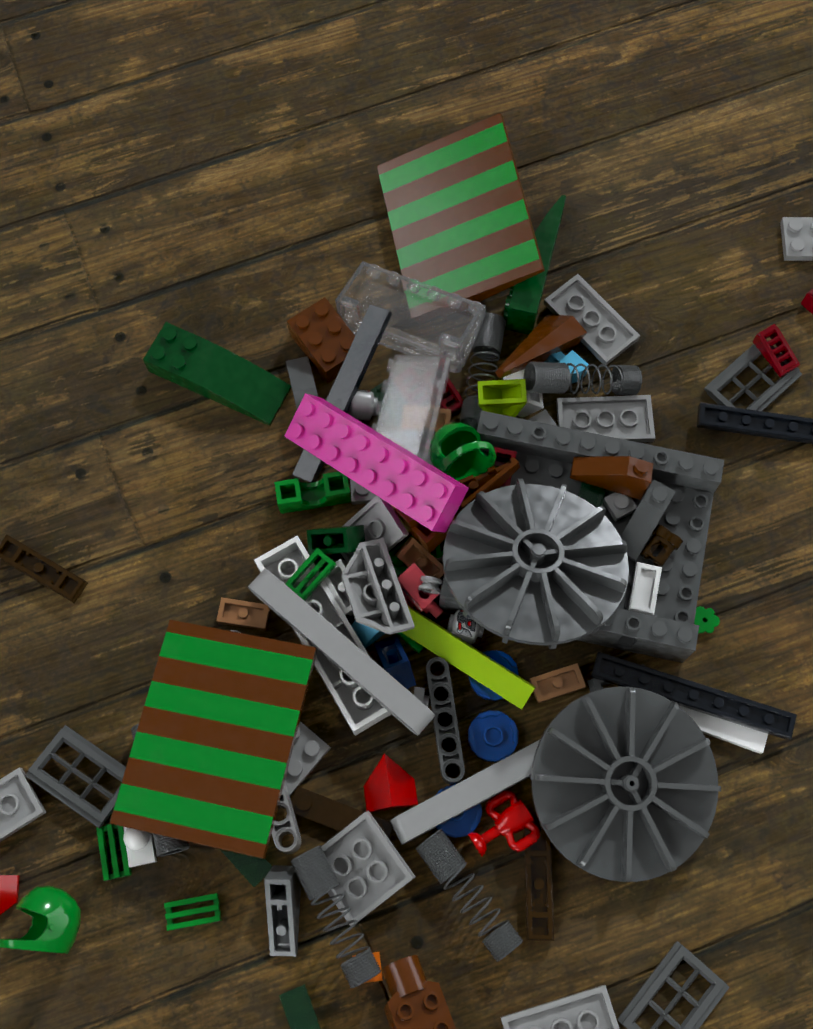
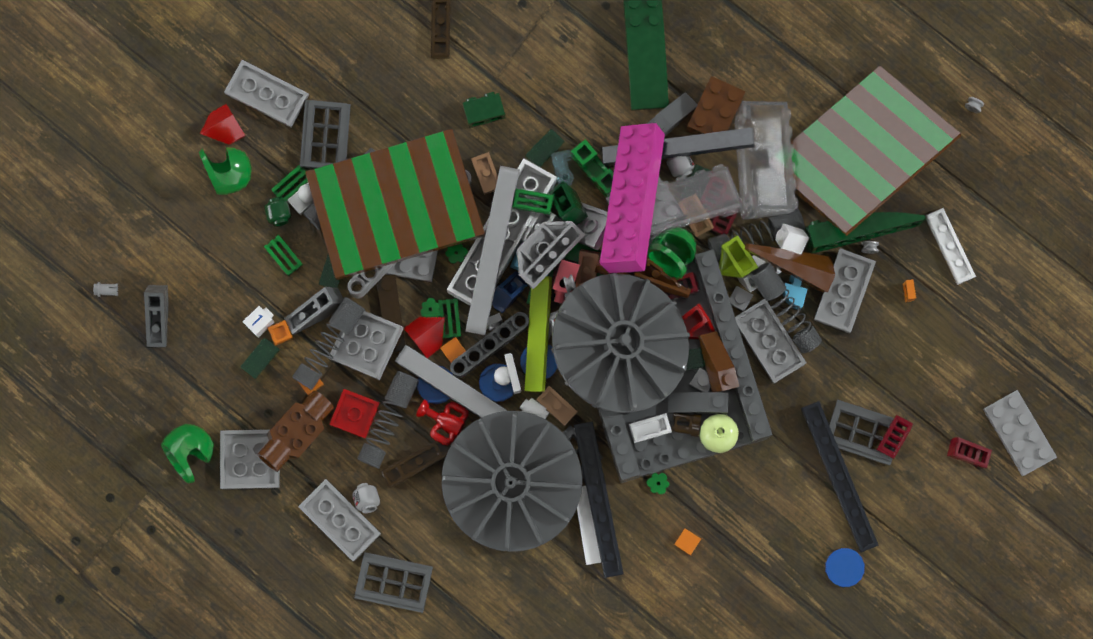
camera: 60 degrees right, 10 degrees up
none -> white brick [242,306,275,338]
none -> dark green head [264,197,291,227]
none -> orange tile [268,320,293,346]
none -> red plate [329,389,380,439]
none -> light grey head [352,483,380,514]
none -> green plant [420,298,441,317]
none -> green tile [438,298,461,339]
none -> orange tile [440,337,466,363]
none -> green plant [445,244,468,264]
none -> dark green brick [463,92,506,128]
none -> white tile [494,353,521,394]
none -> white brick [520,398,549,419]
none -> clear green tile [525,129,565,168]
none -> clear light blue leg [551,150,574,186]
none -> orange tile [674,529,701,555]
none -> red slope [682,304,715,339]
none -> yellowish green cylinder [699,414,739,453]
none -> white brick [775,223,809,254]
none -> light grey bush [861,241,879,254]
none -> orange tile [903,279,916,302]
none -> white tile [925,208,976,285]
none -> light grey bush [965,97,984,113]

